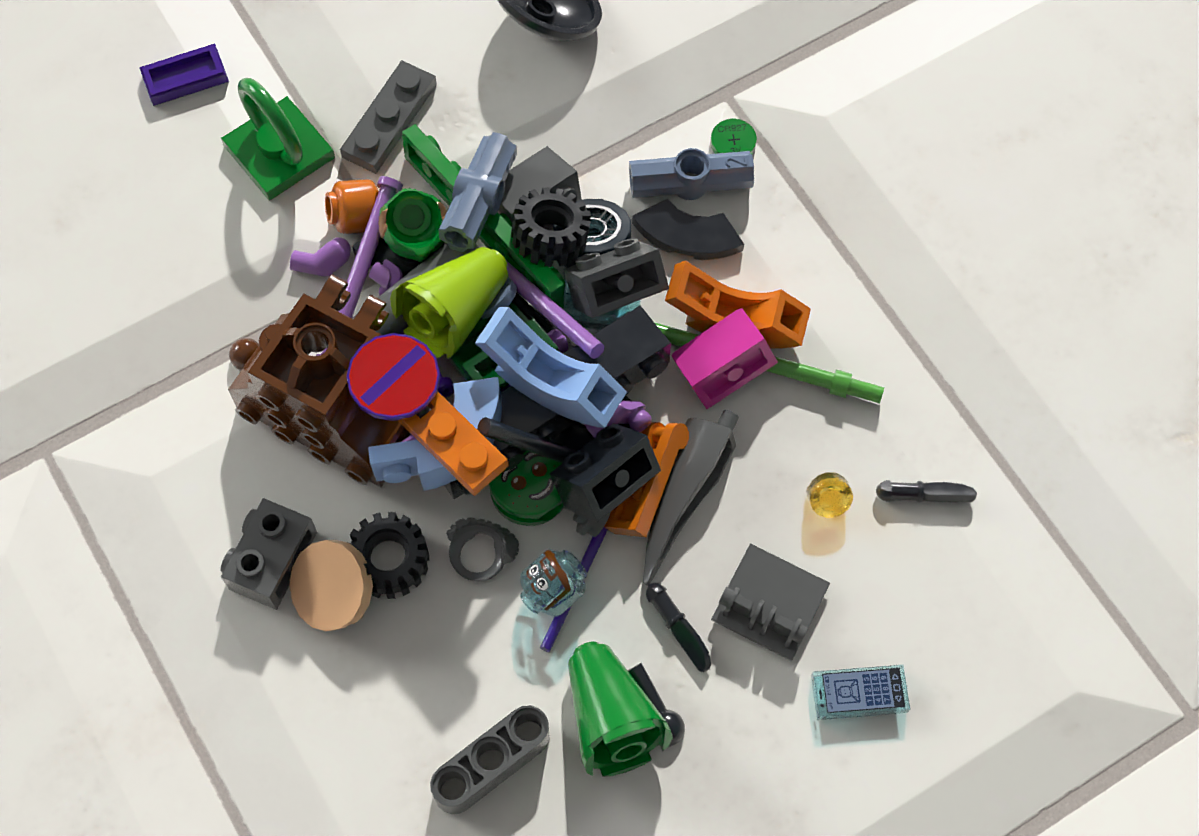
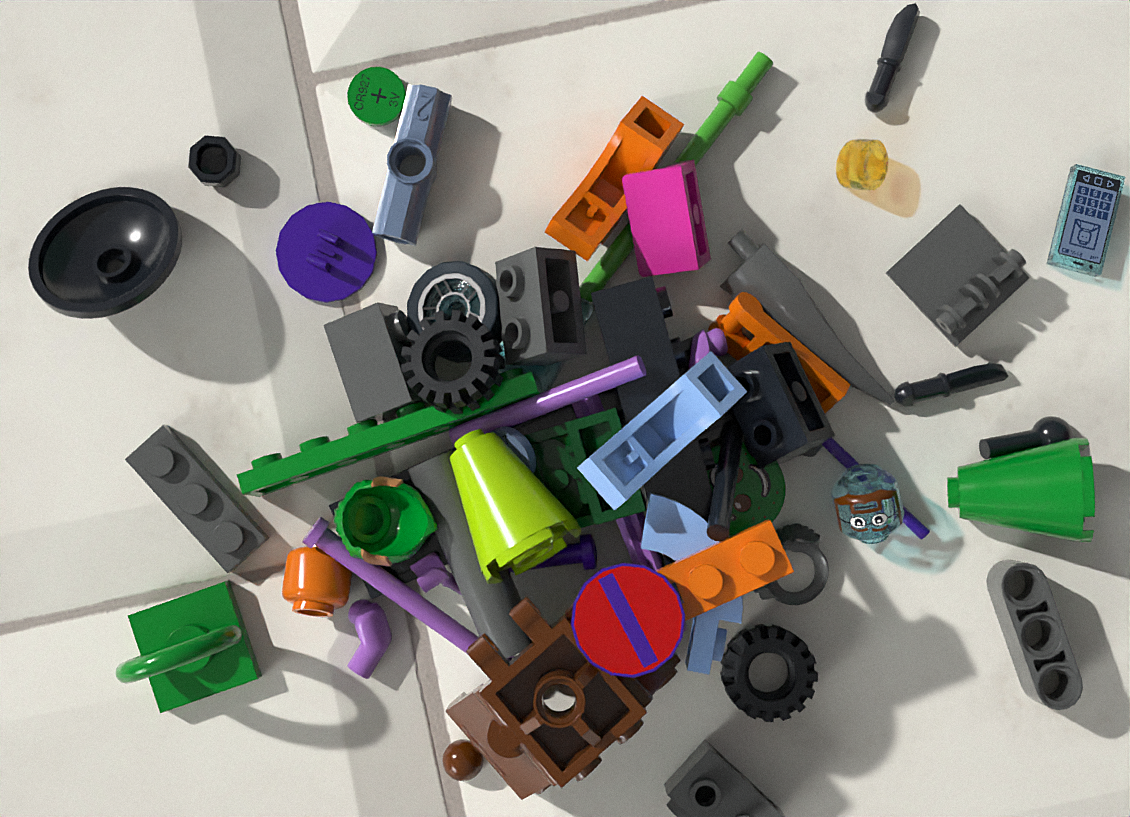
camera: 70 degrees left, 20 degrees up
dark purple tile [139,43,229,106] -> none
light nougat tile [289,540,373,631] -> none
sand blue piece [439,132,517,252] -> none
black tile [632,198,744,260] -> none
none -> black tile [188,135,241,187]
none -> dark purple piece [276,202,377,303]

